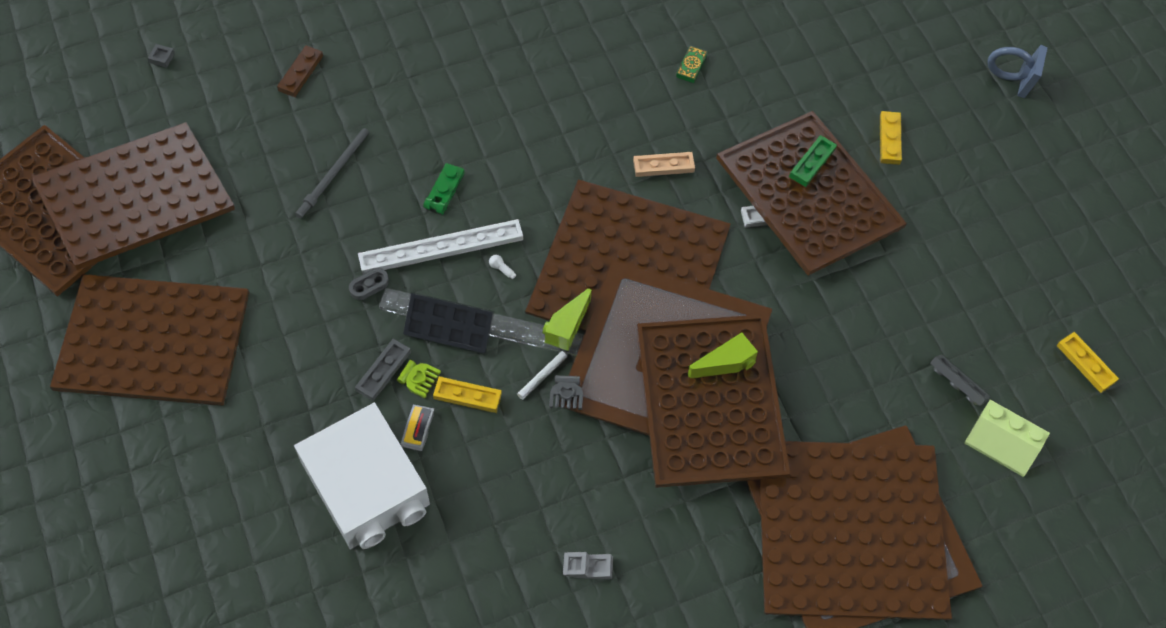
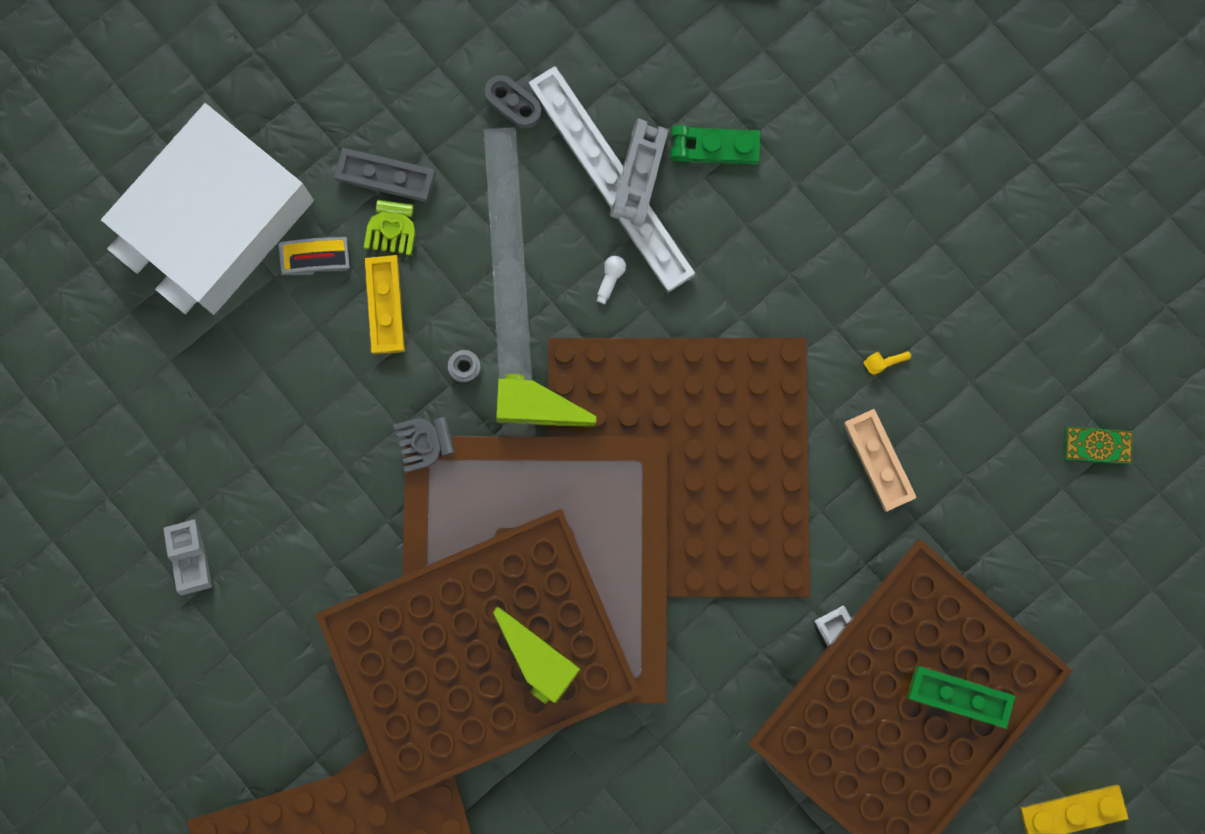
camera: 80 degrees right, 20 degrees up
black plate [403,293,495,353] -> none
white bar [517,351,567,400] -> none
none -> light grey plate [448,350,480,383]
none -> light grey plate [610,118,668,227]
none -> yellow hand [863,351,911,375]

